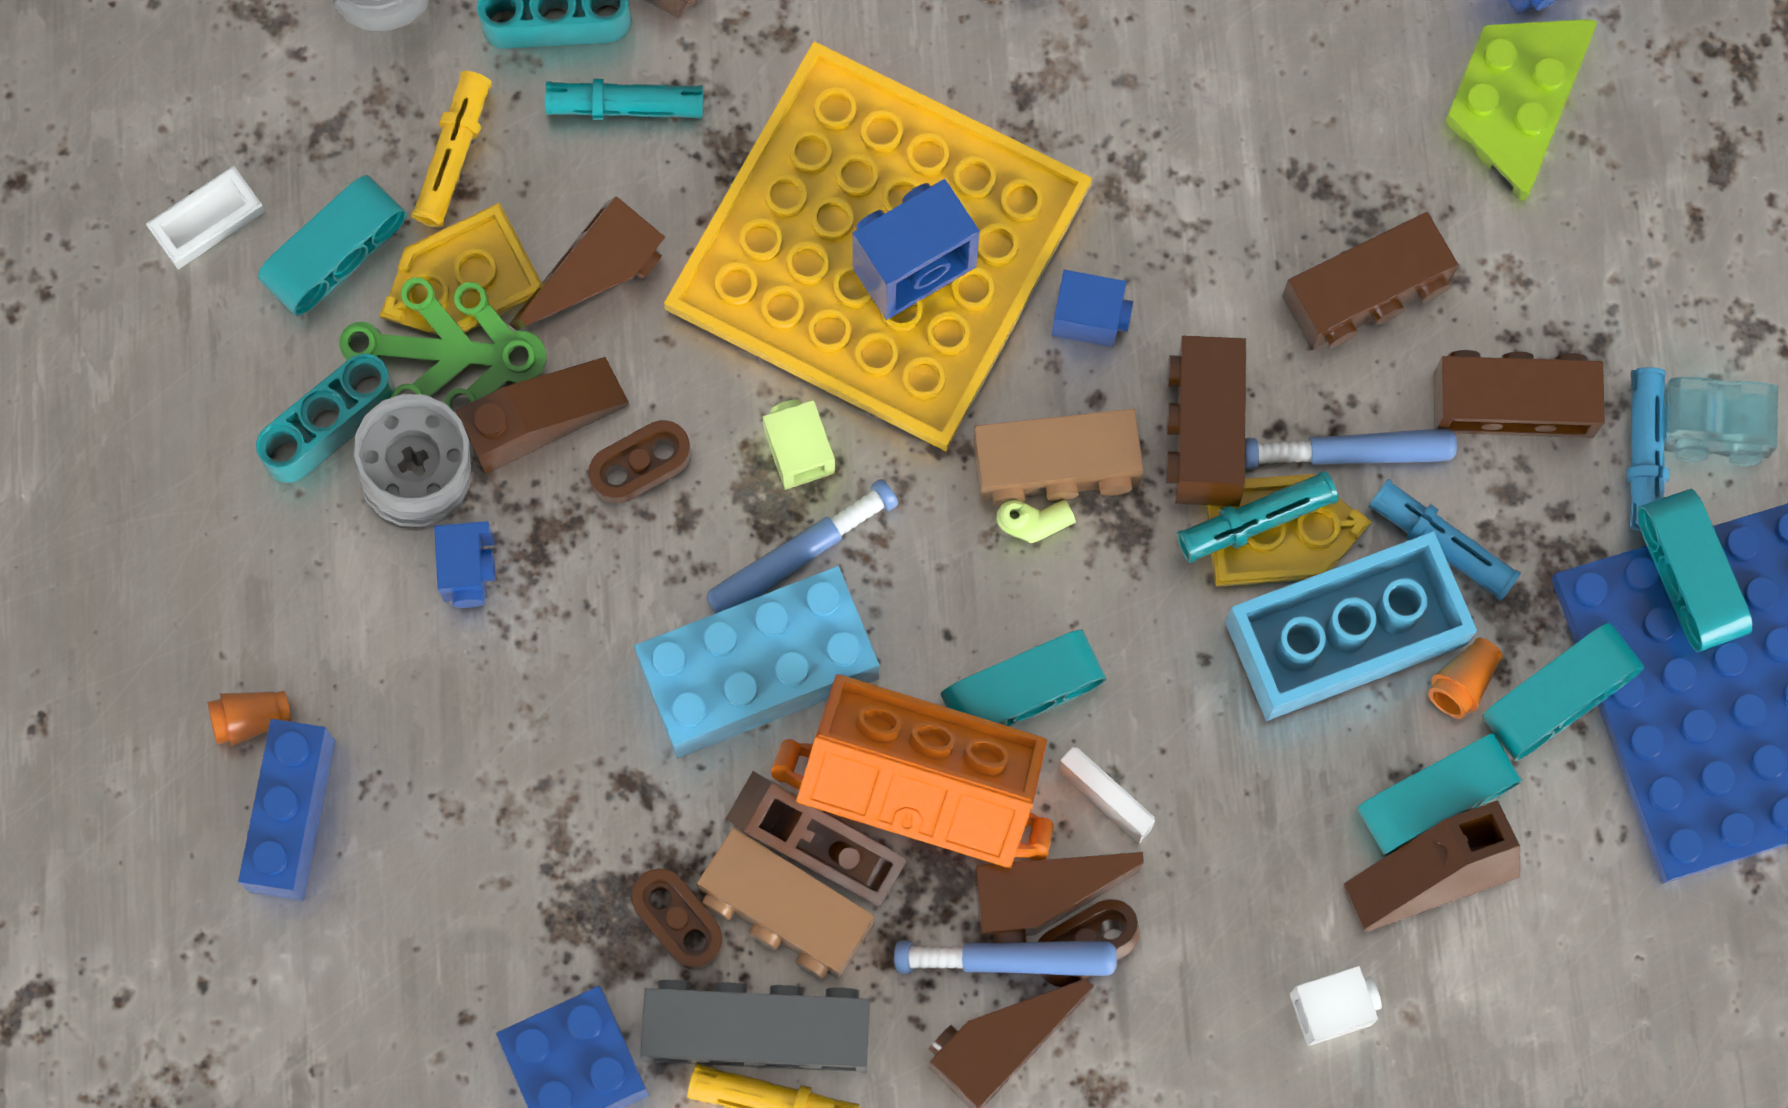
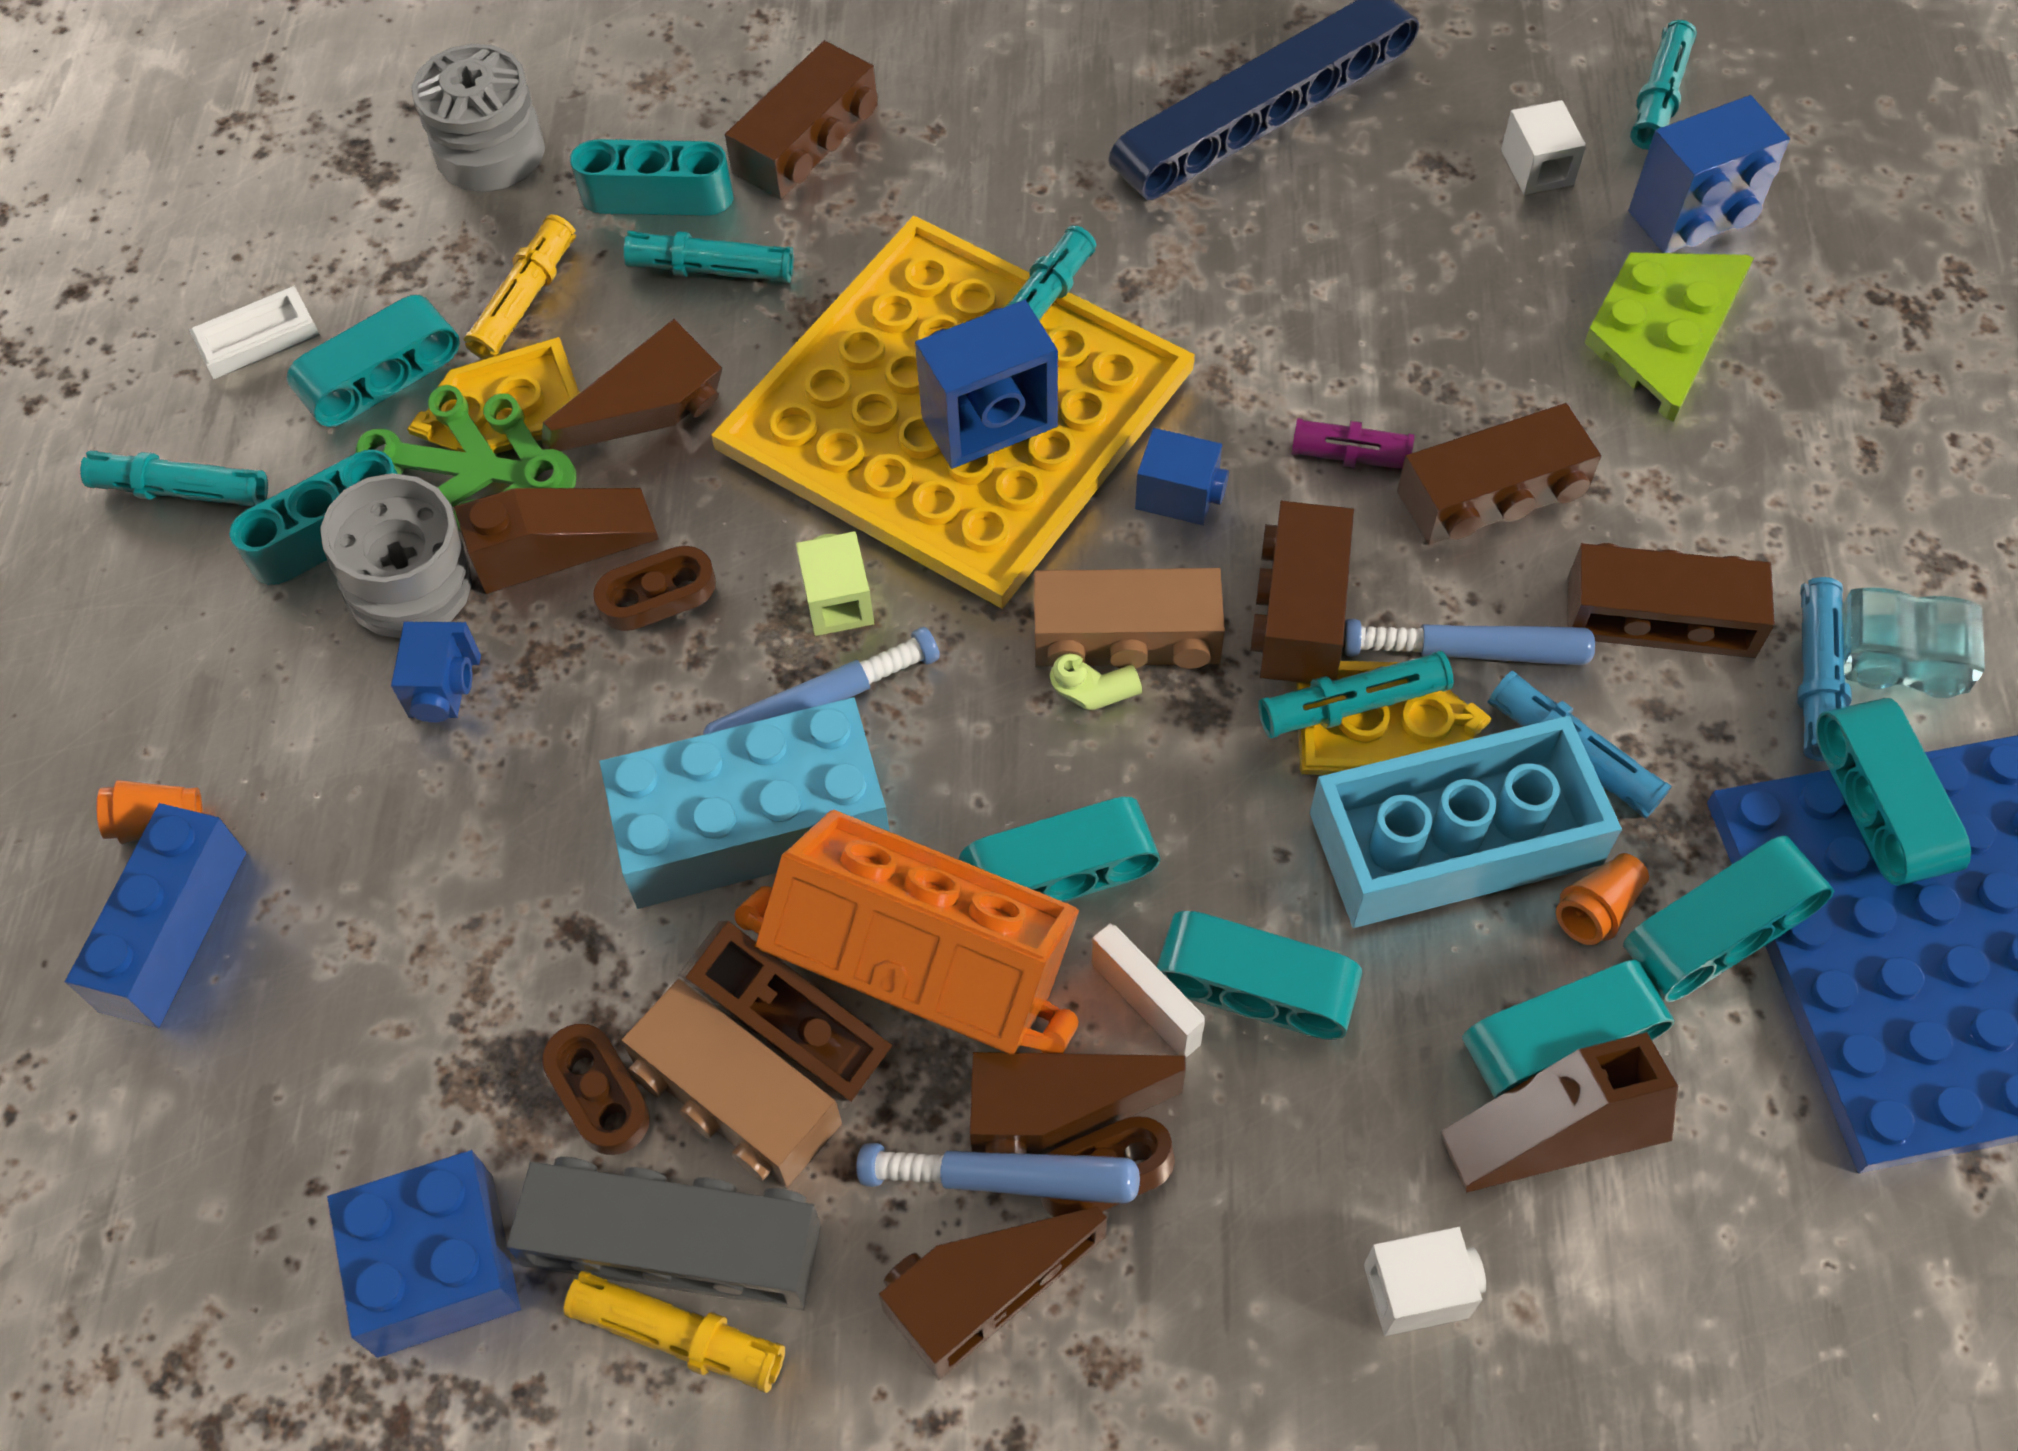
camera: 10 degrees right, 15 degrees down
none -> teal pin [80,450,268,507]
none -> teal pin [1006,225,1097,320]
none -> teal beam [1156,911,1363,1040]
none -> magenta pin [1291,418,1415,469]

